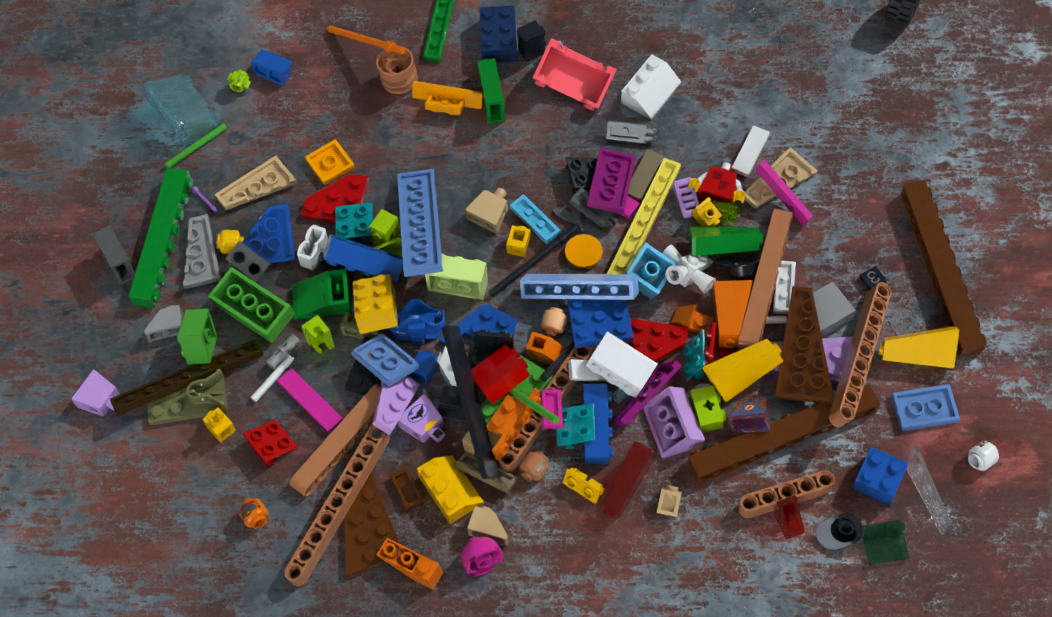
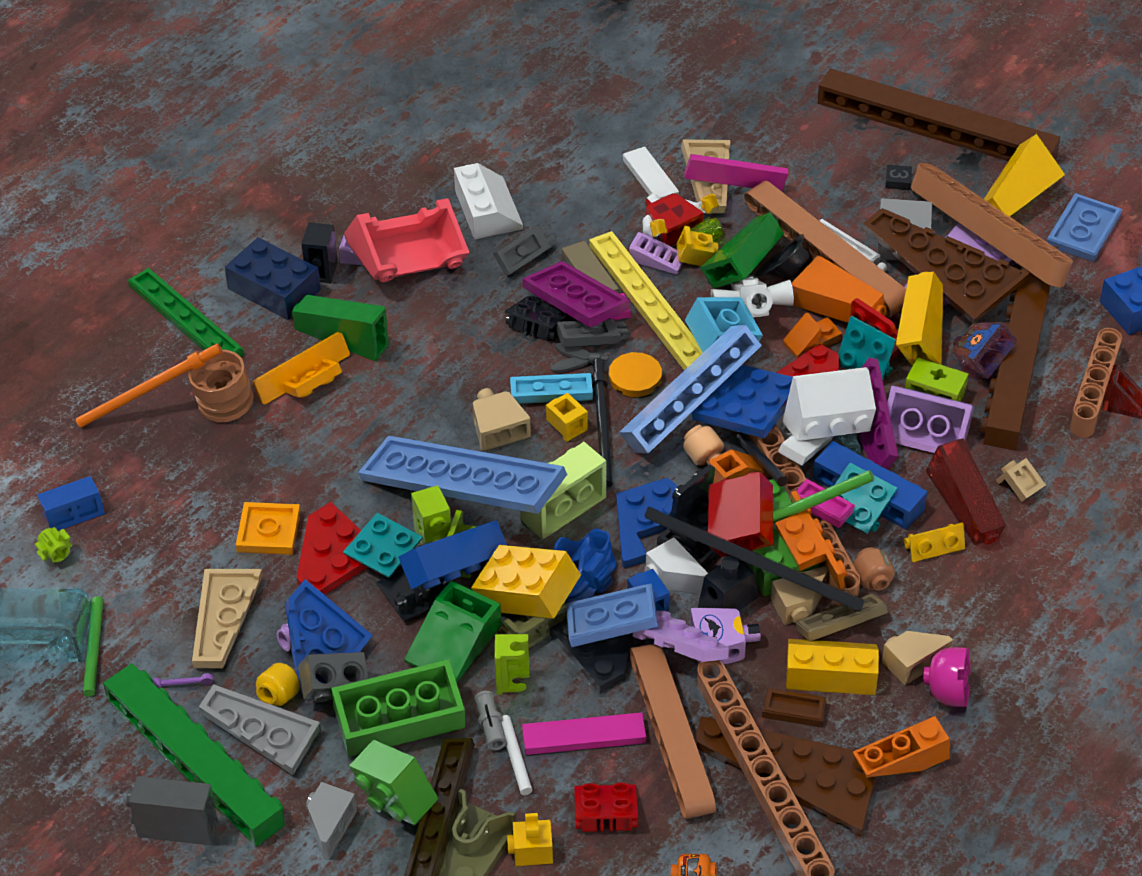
camera: 55 degrees left, 15 degrees down
white brick [297,225,328,270] -> none

